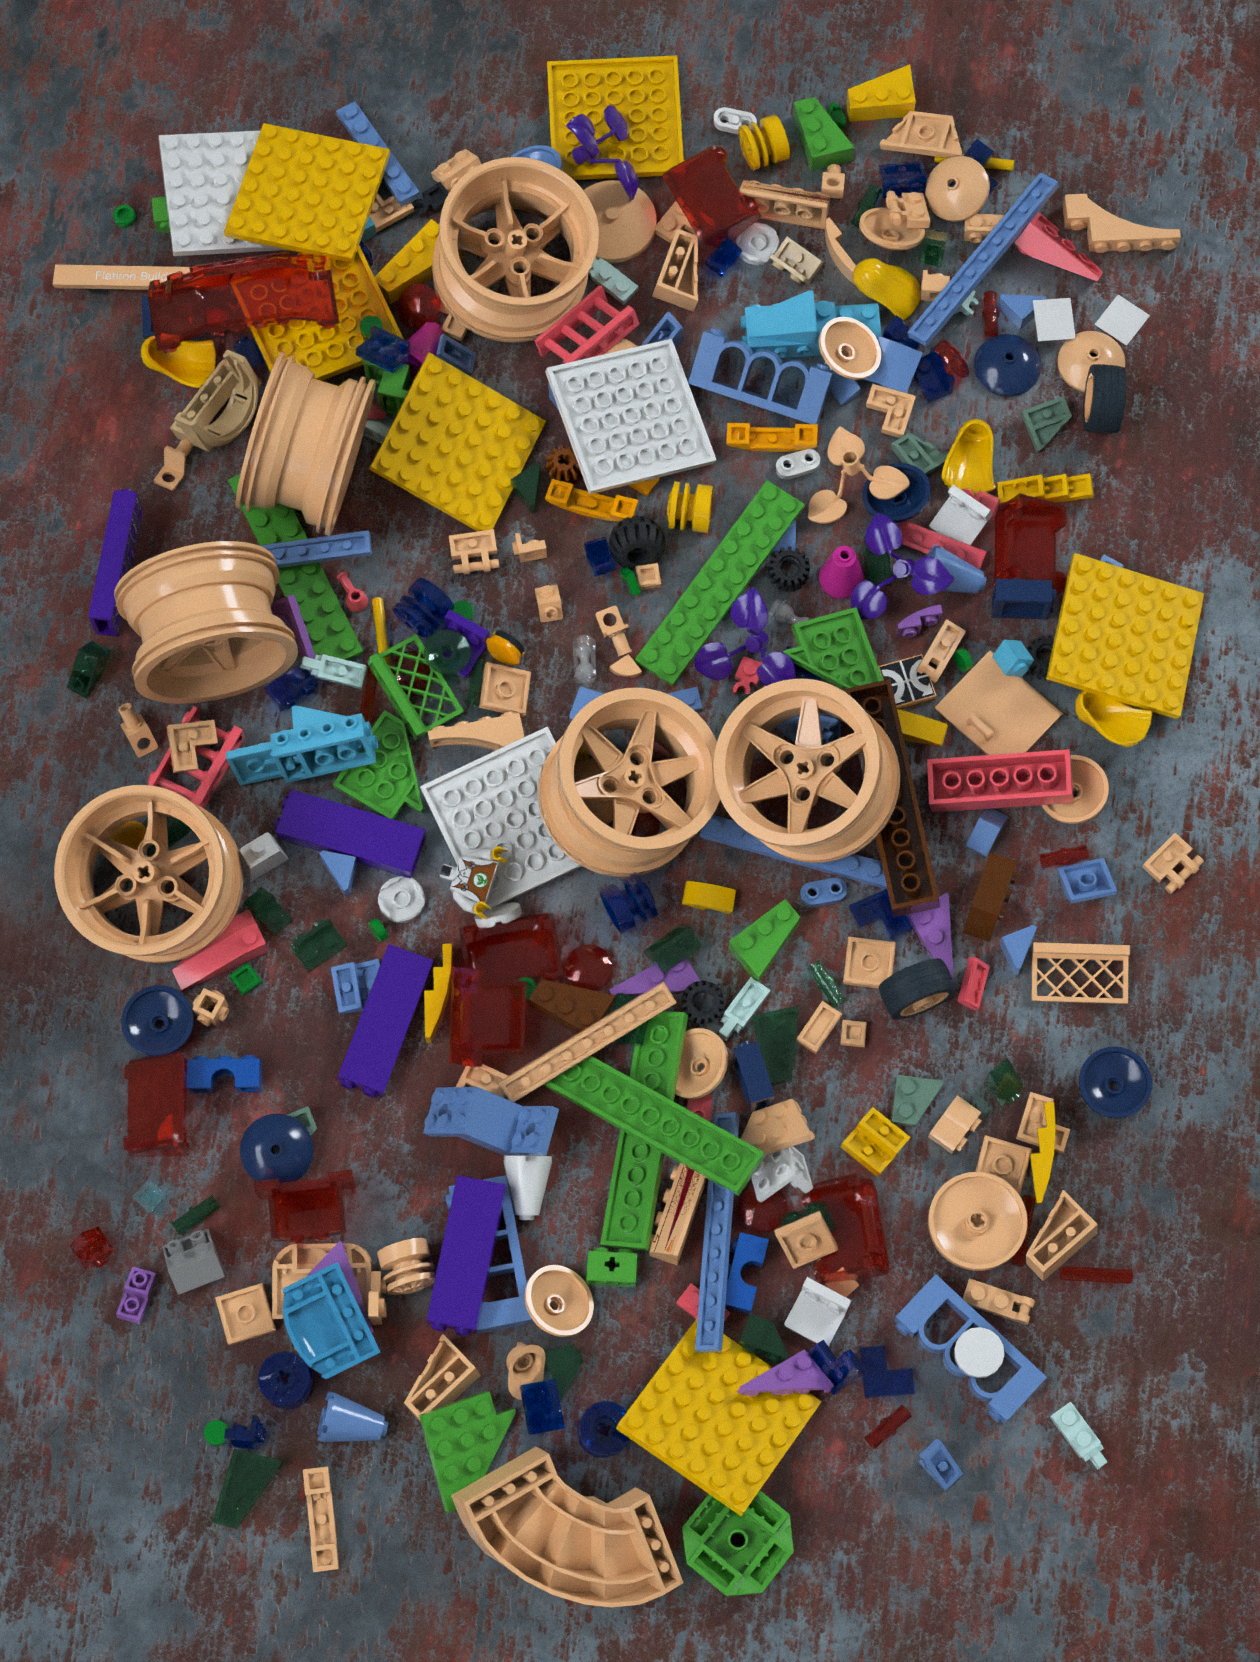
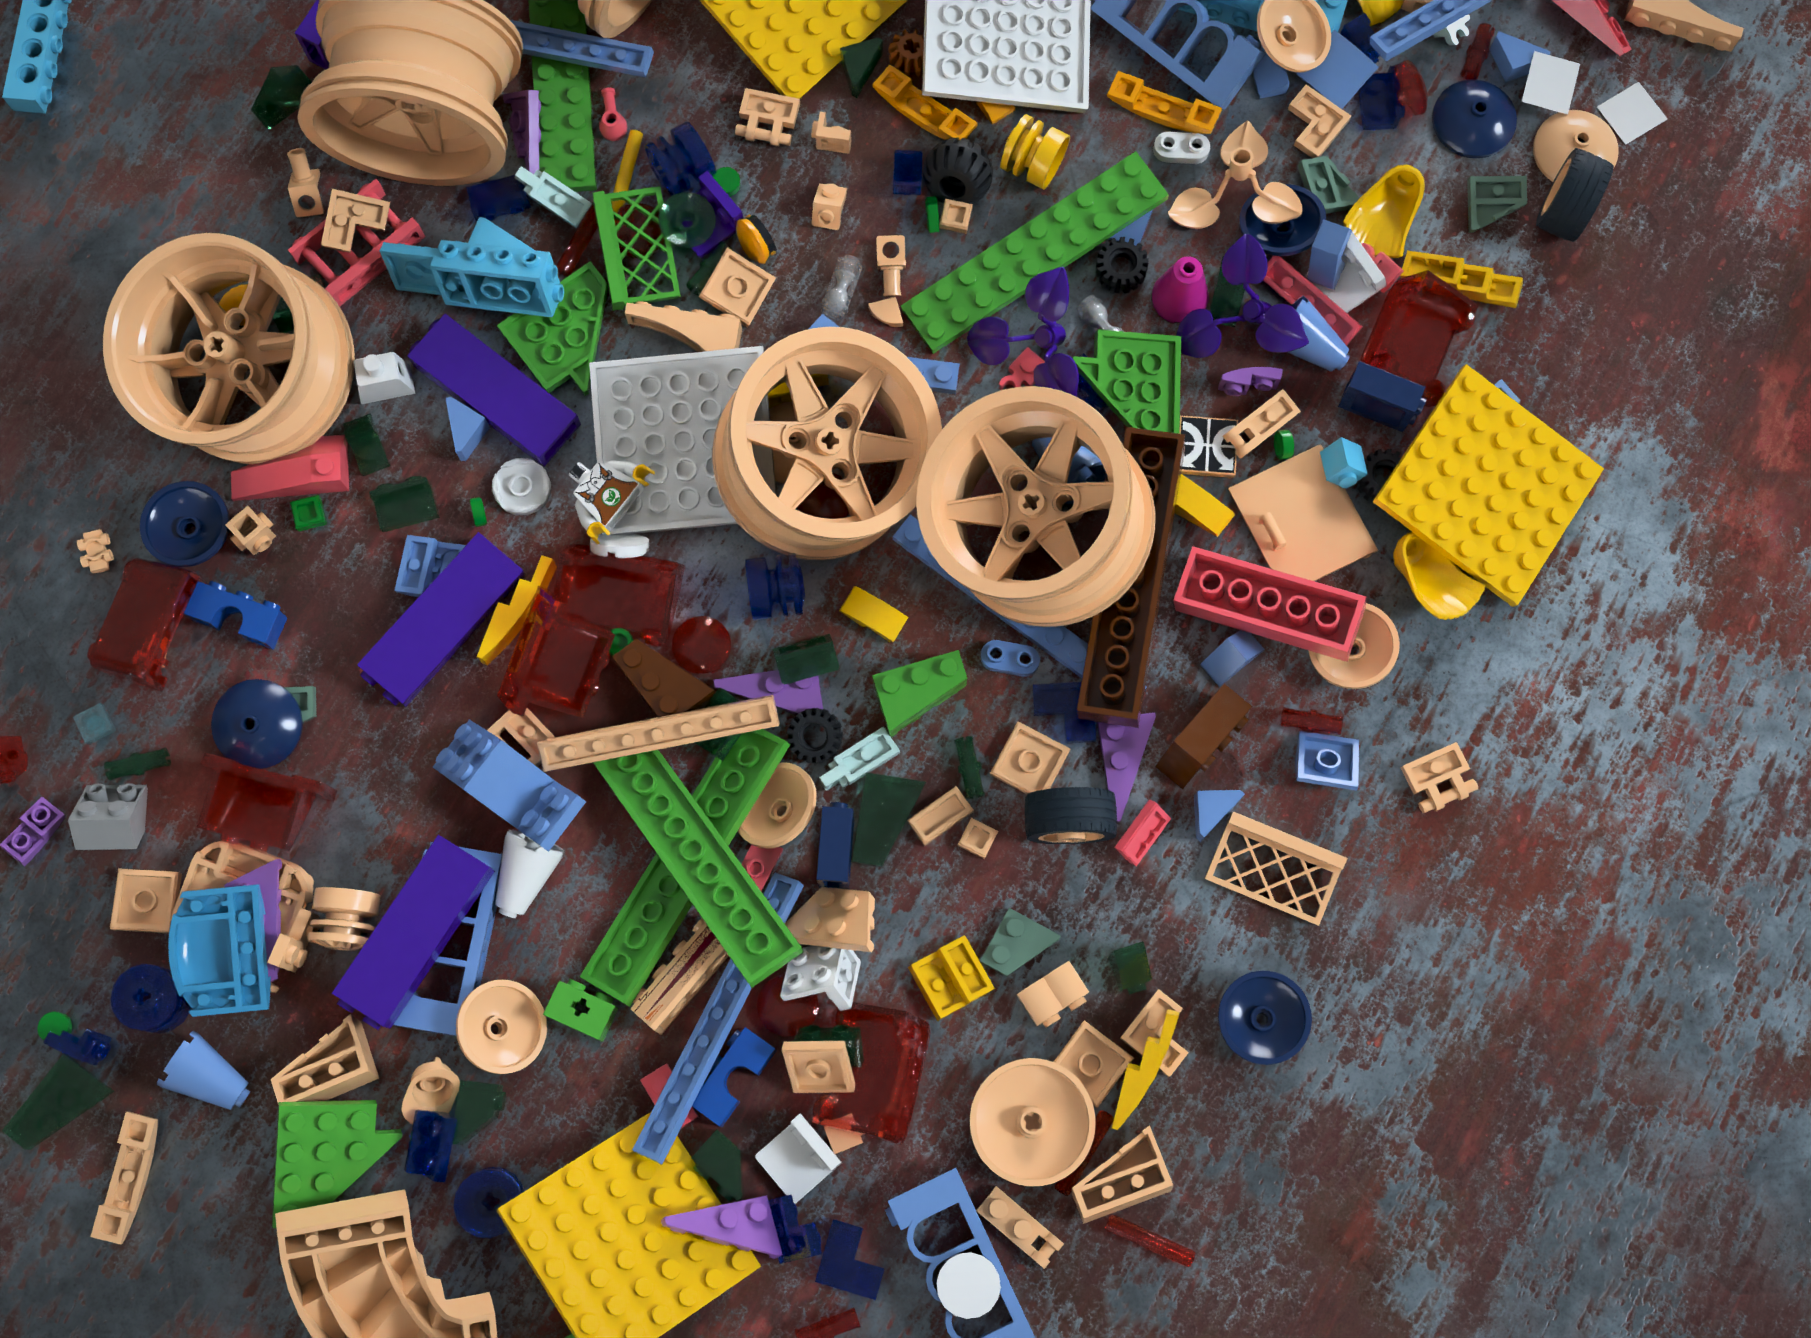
camera: 20 degrees right, 5 degrees up
none -> light nougat piece [77,529,114,573]
none -> medium blue slope [1307,219,1352,290]

